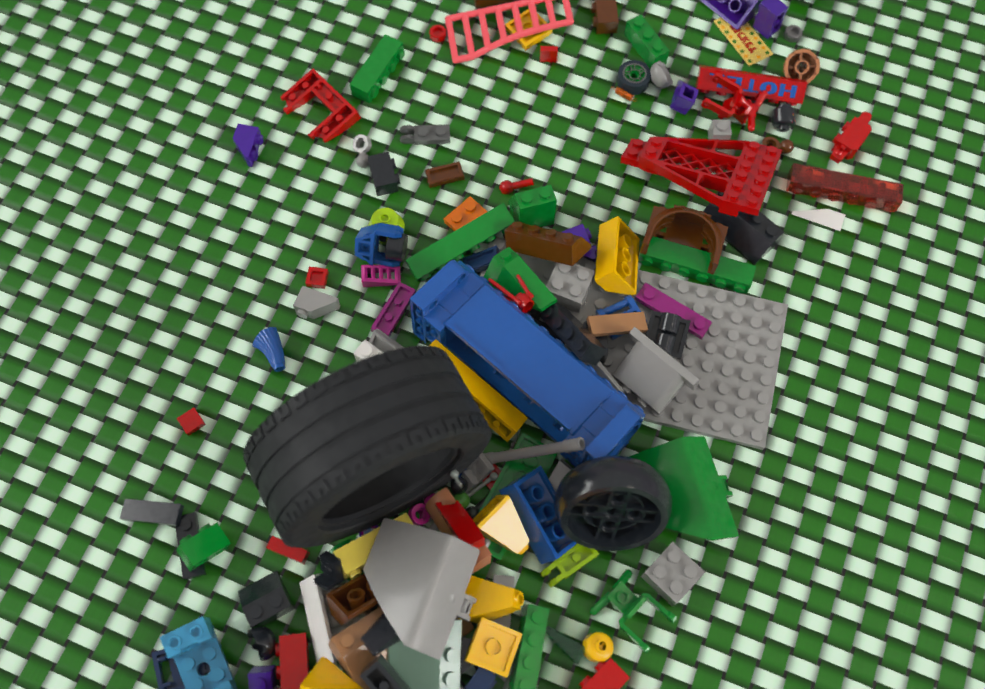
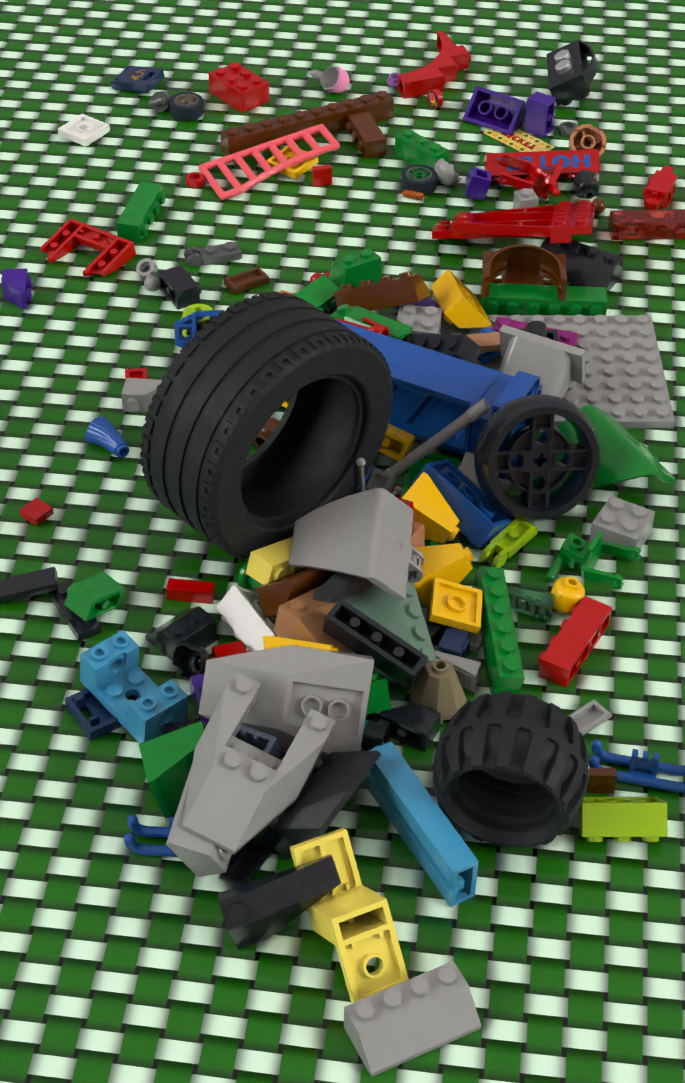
camera: 15 degrees left, 25 degrees down
black bracket [314,551,344,591] -> none
white sticker [792,209,845,231] -> none

